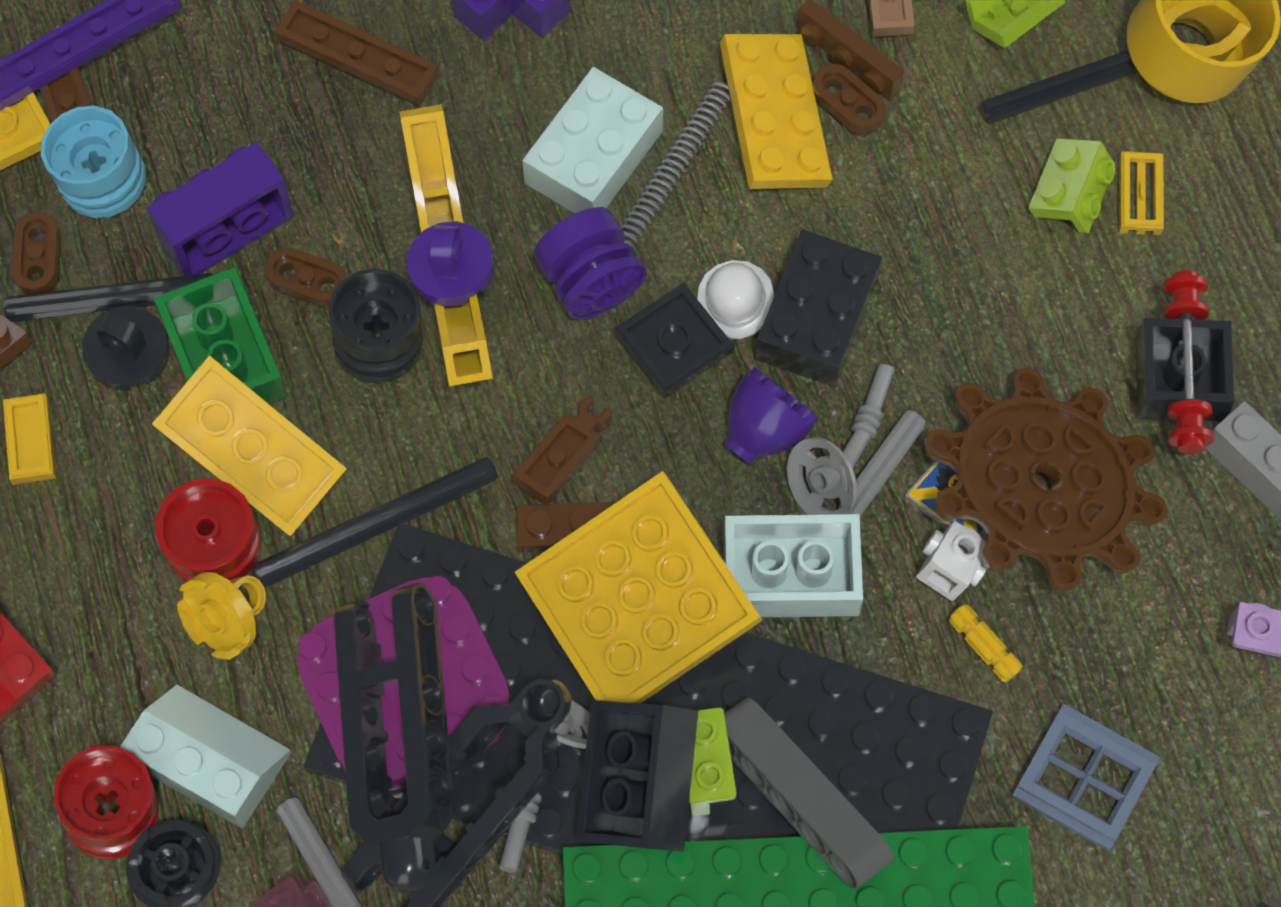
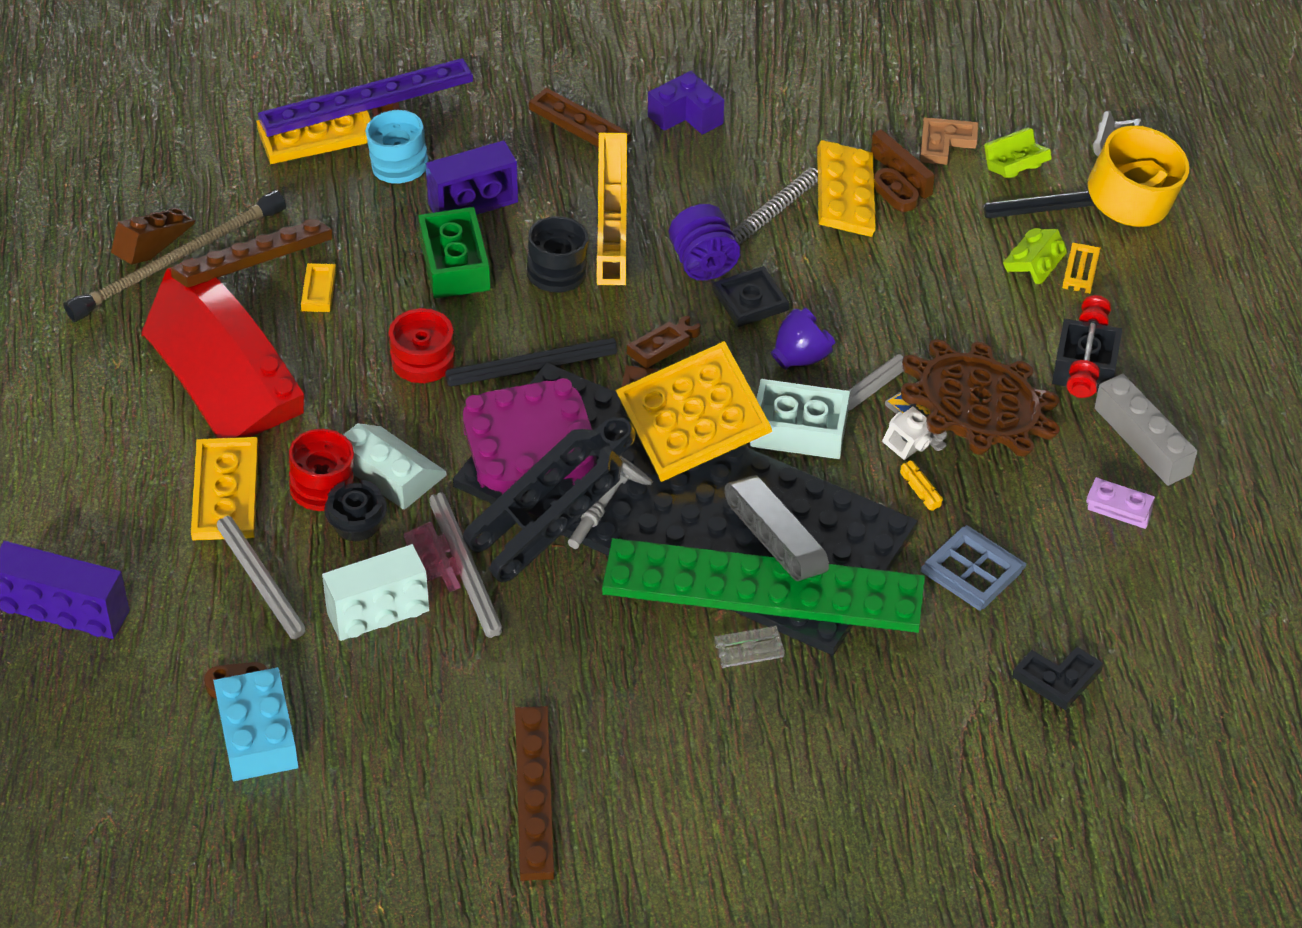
camera: 10 degrees right, 20 degrees down
black axle [3,273,213,322] -> none
reddish brown plate [12,212,60,294] -> none
black tile [82,306,170,391] -> none
yellow plate [152,355,347,536] -> none
yellow tile [177,572,266,660] -> none
reddish brown plate [265,248,347,307] -> none
black piece [334,583,455,892] -> none
dark purple tile [407,221,494,306] -> none
light aqua brick [522,67,663,213] -> none
black brick [576,700,698,852] -> none
lime bracket [689,708,736,816] -> none
white hat [697,260,775,339] -> none
black brick [755,229,883,388] -> none
light grey dish [787,364,895,515] -> none

